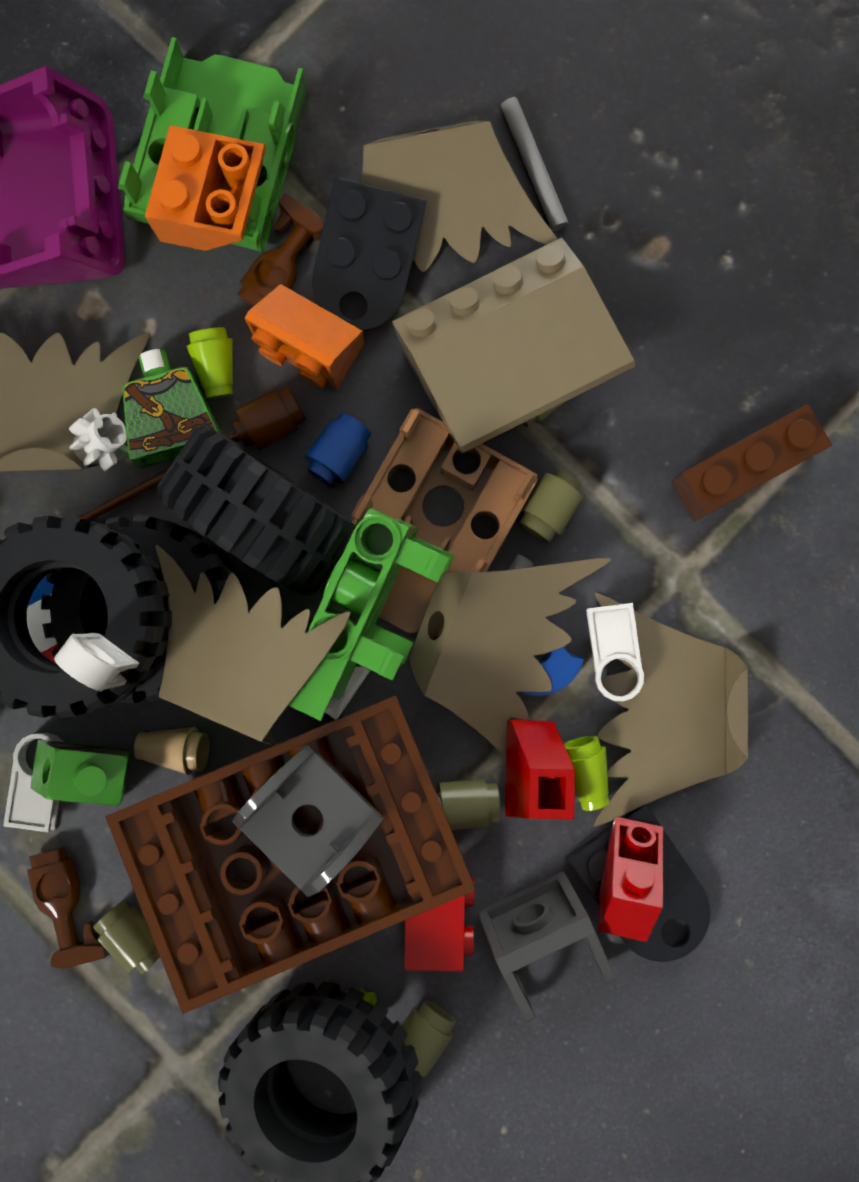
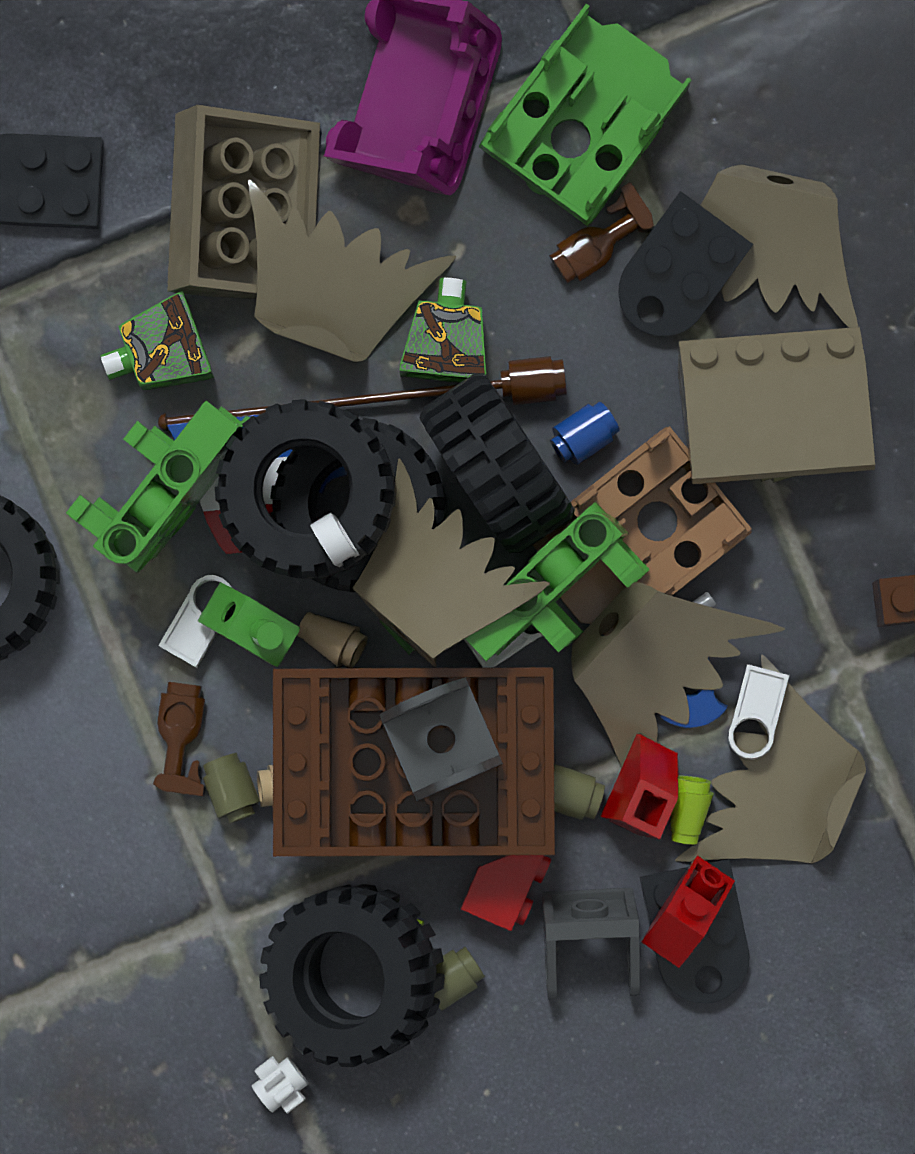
camera: 20 degrees right, 0 degrees up
white gear [69,408,128,471] -> none
orange slope [145,125,266,251] -> none
lime cone [186,327,233,399] -> none
orange slope [244,284,365,390] -> none
light grey bar [501,97,569,231] -> none
olive brick [518,470,584,544] -> none

